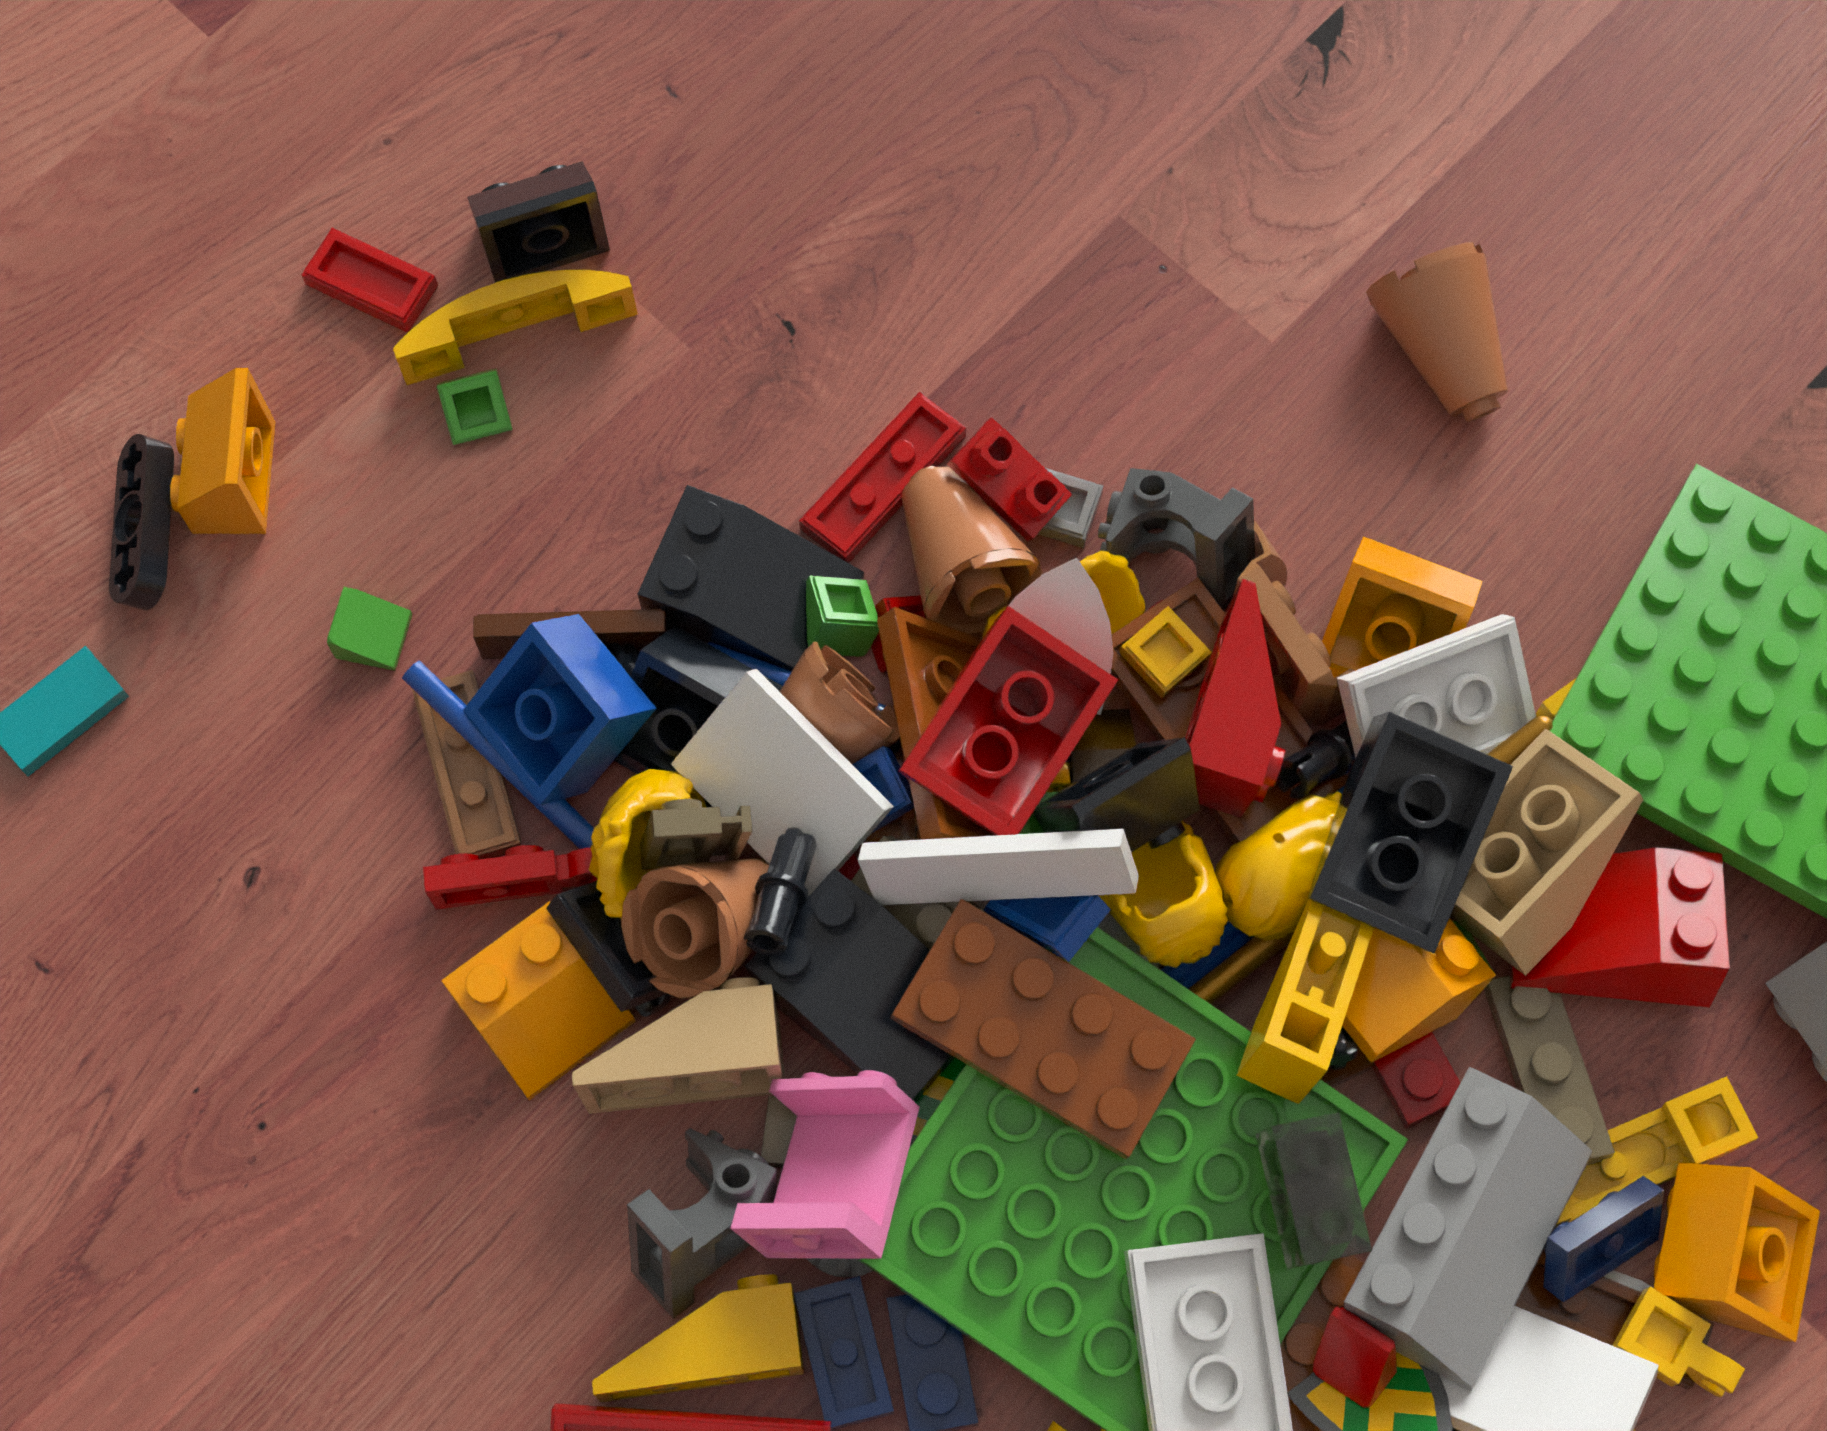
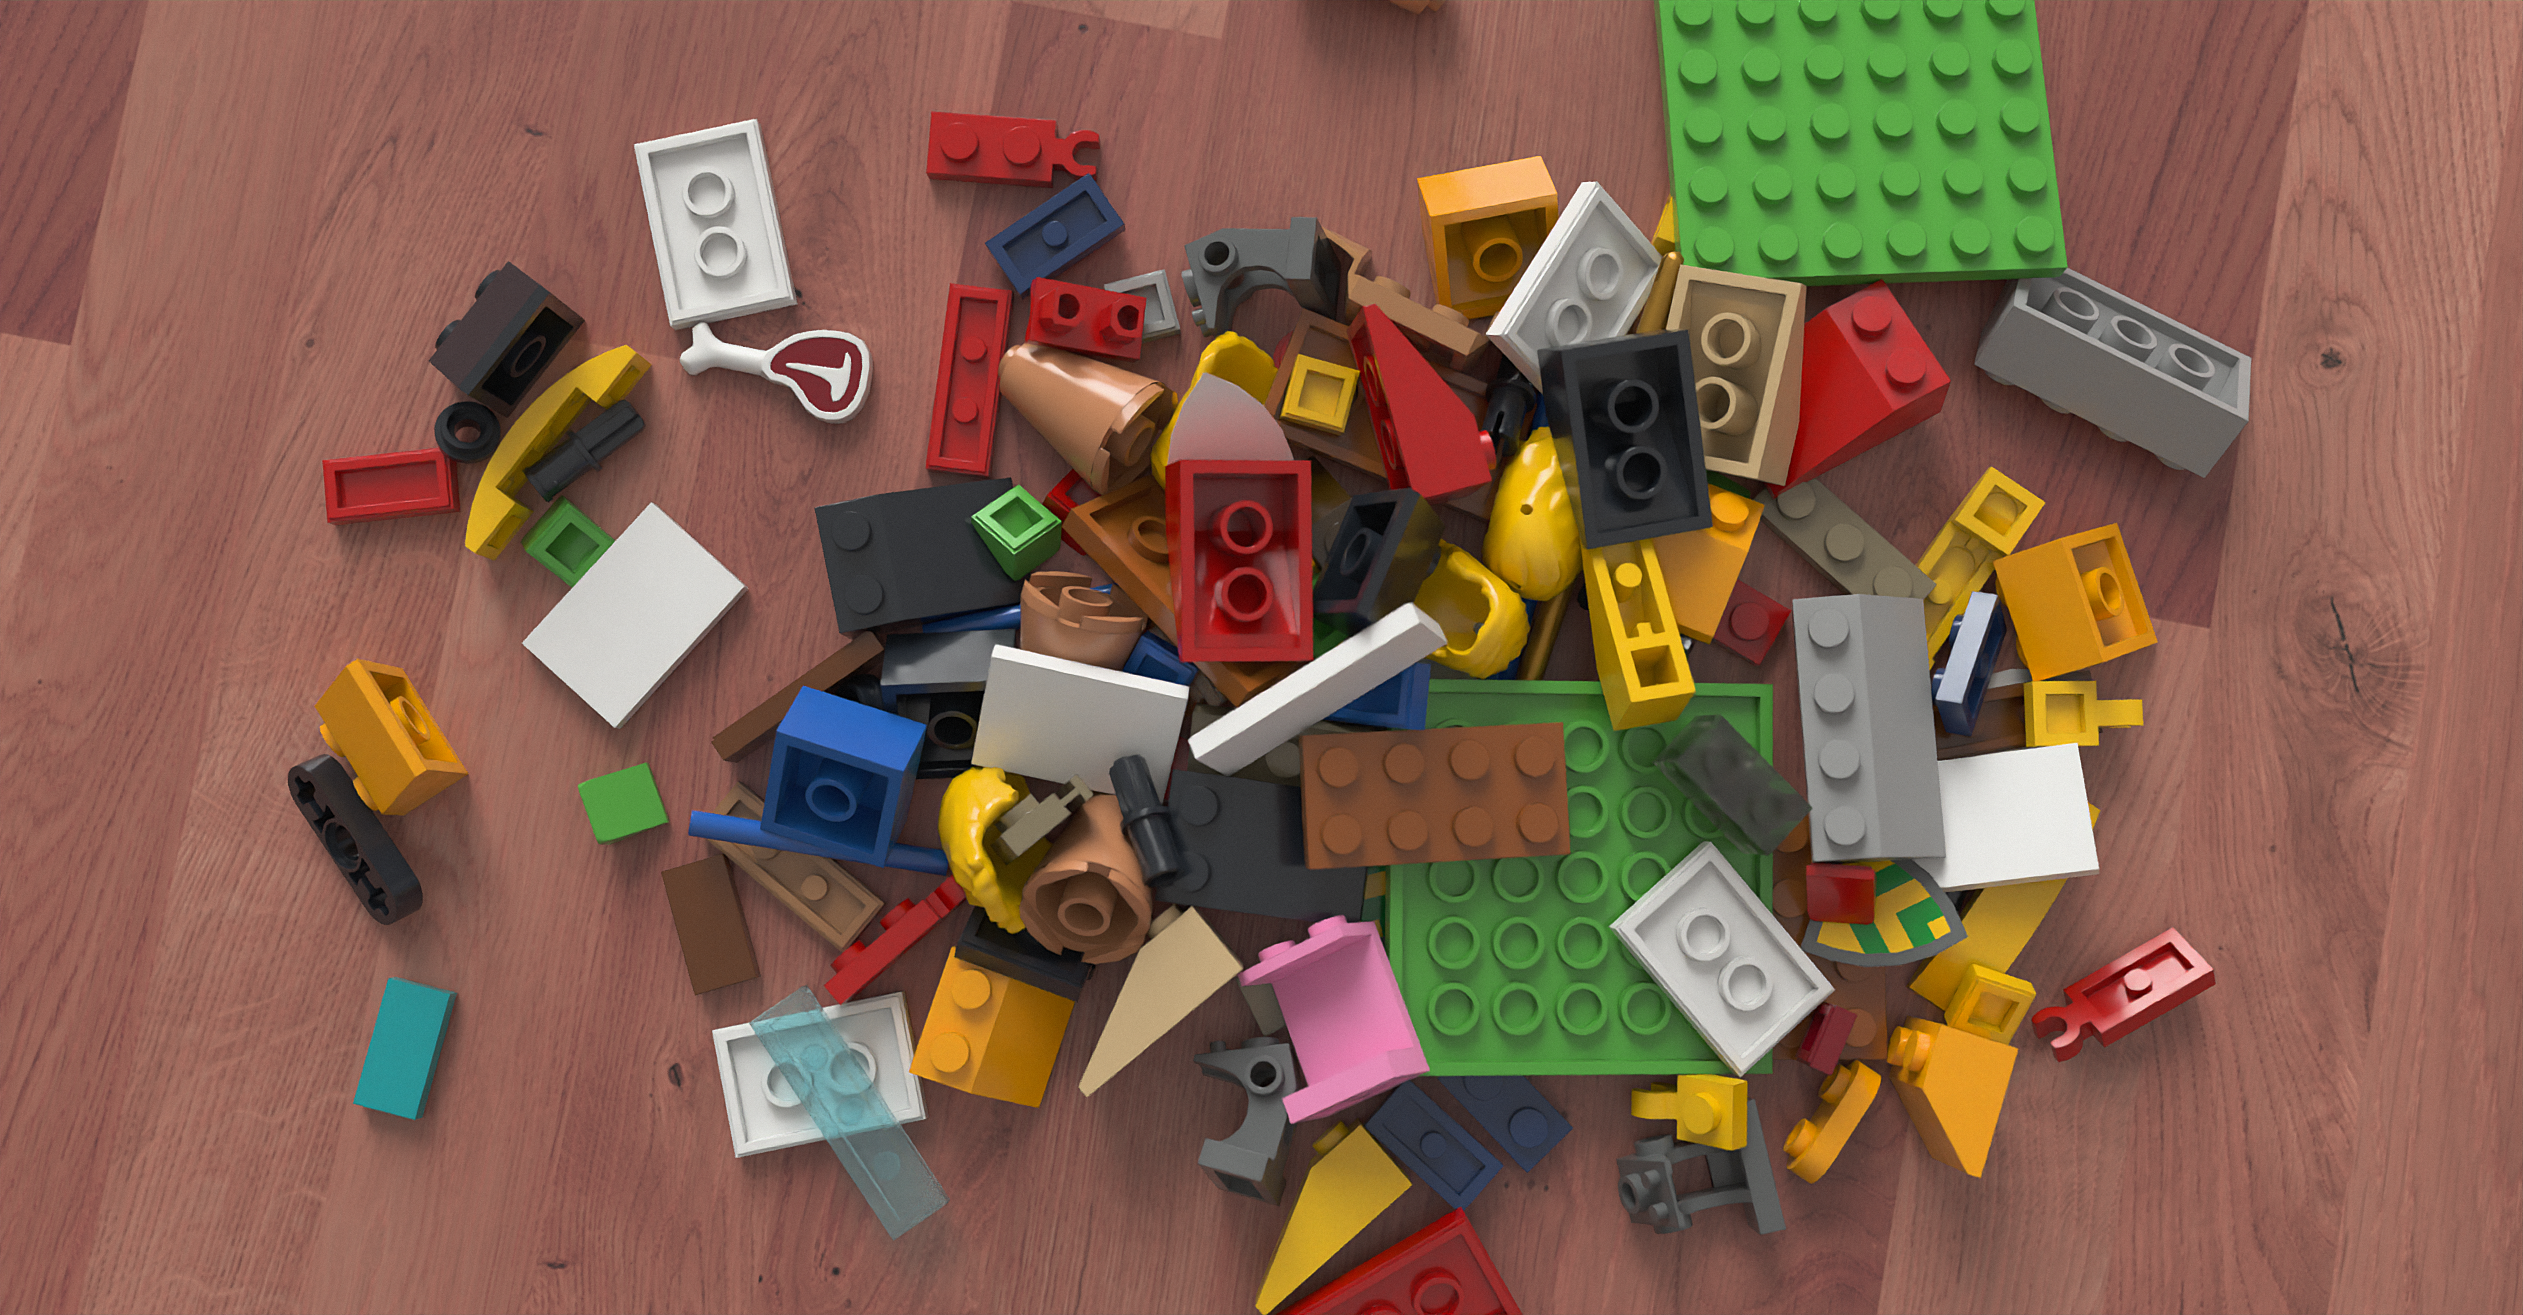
camera: 35 degrees left, 15 degrees up
none -> black plate [434,401,501,464]
none -> black axle [522,400,646,503]
none -> white tile [522,502,749,729]
none -> white tile [634,119,797,330]
none -> reddish brown tile [661,854,761,995]
none -> white piece [680,321,873,424]
none -> white tile [712,991,929,1158]
none -> clear light blue tile [749,985,950,1241]
none -> red plate [926,111,1101,188]
none -> dark blue plate [985,173,1126,300]

